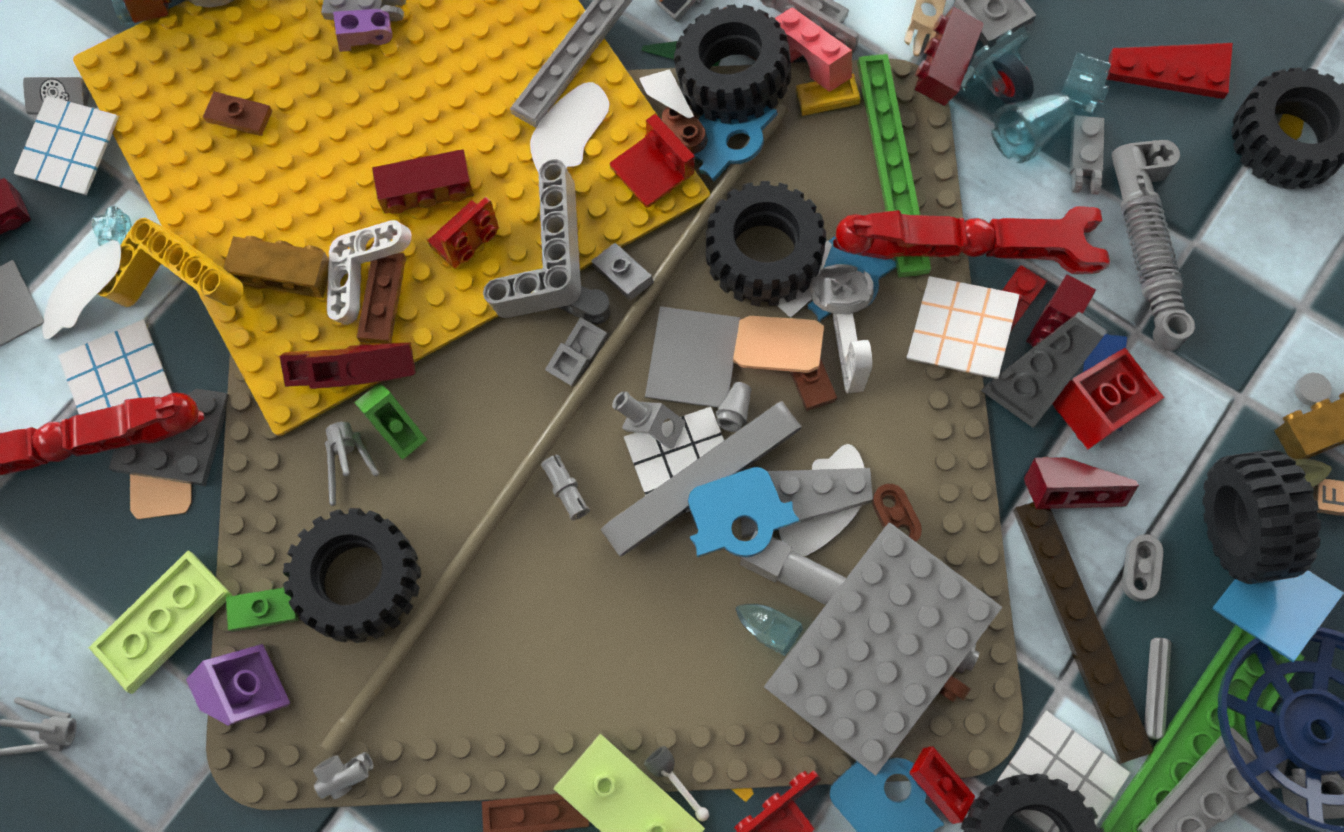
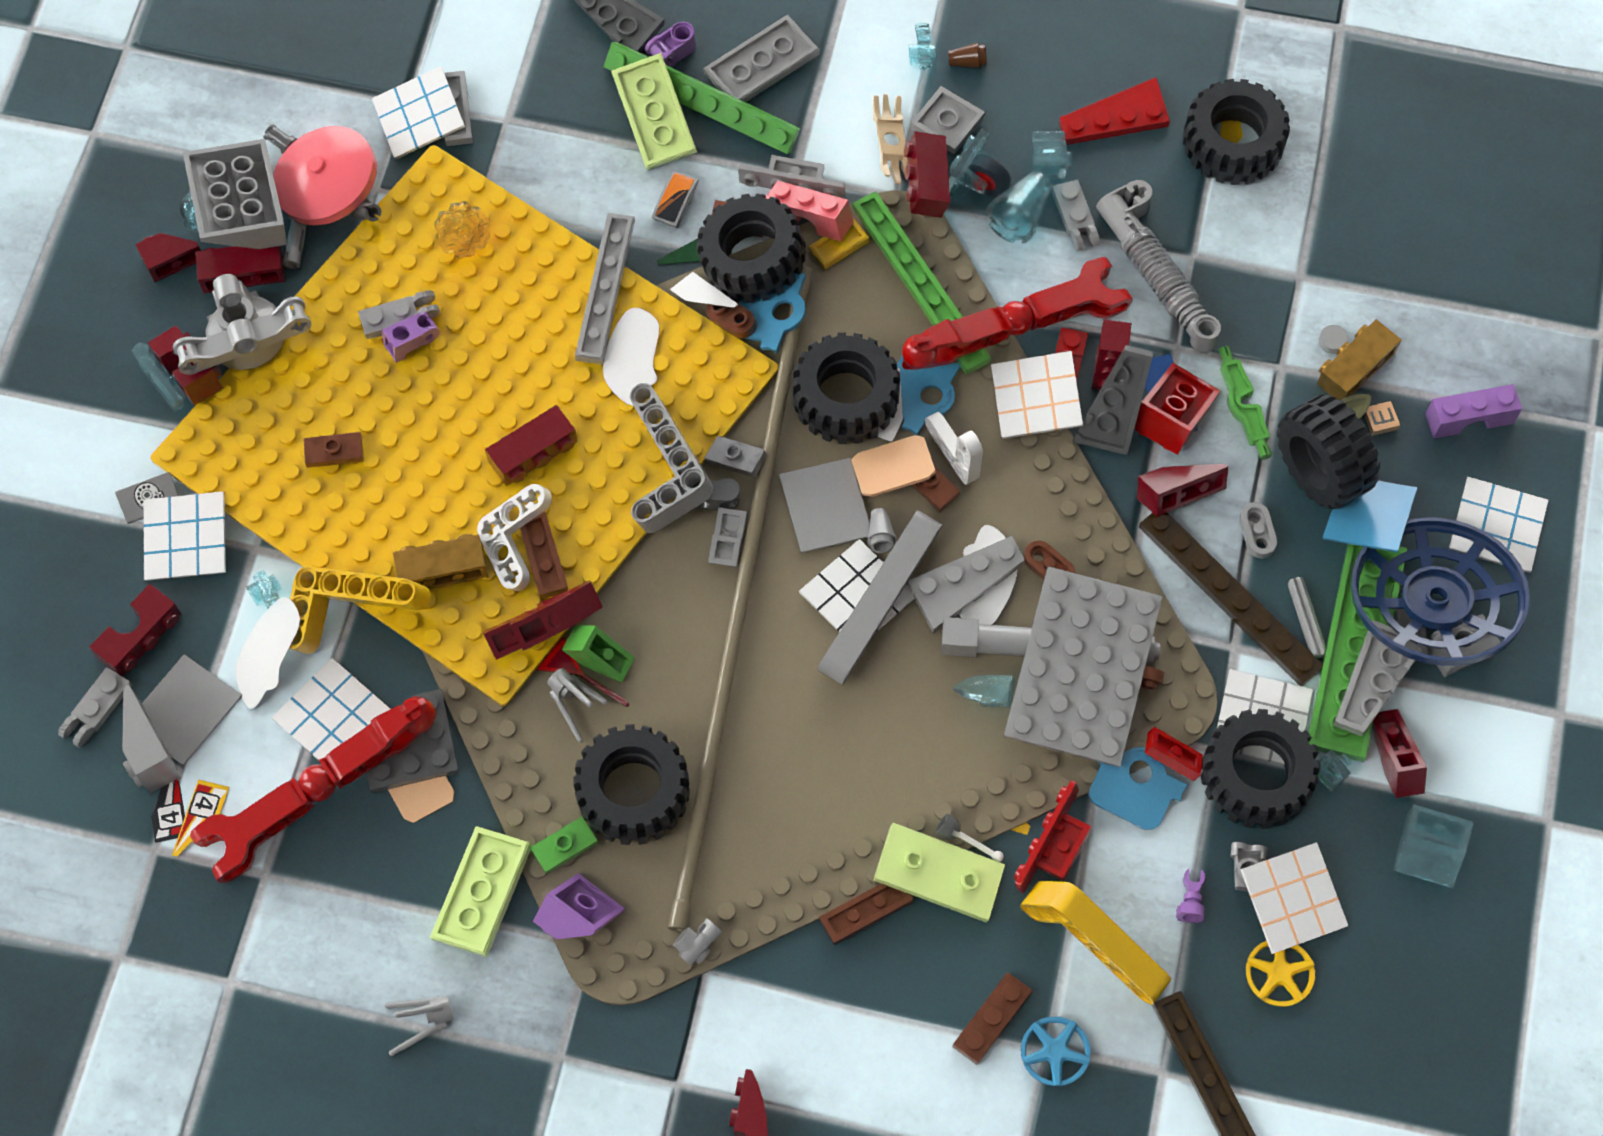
camera: 25 degrees left, 5 degrees down
red bracket [427,197,499,269] -> none
light grey pin [541,455,590,521] -> none
red bracket [610,113,695,208] -> none
light grey bracket [612,391,685,449] -> none
dark azure piece [688,467,799,557] -> none
light grey tile [811,264,874,314] -> none
none -> dark red piece [536,637,629,707]
none -> bright green piece [1218,346,1272,460]

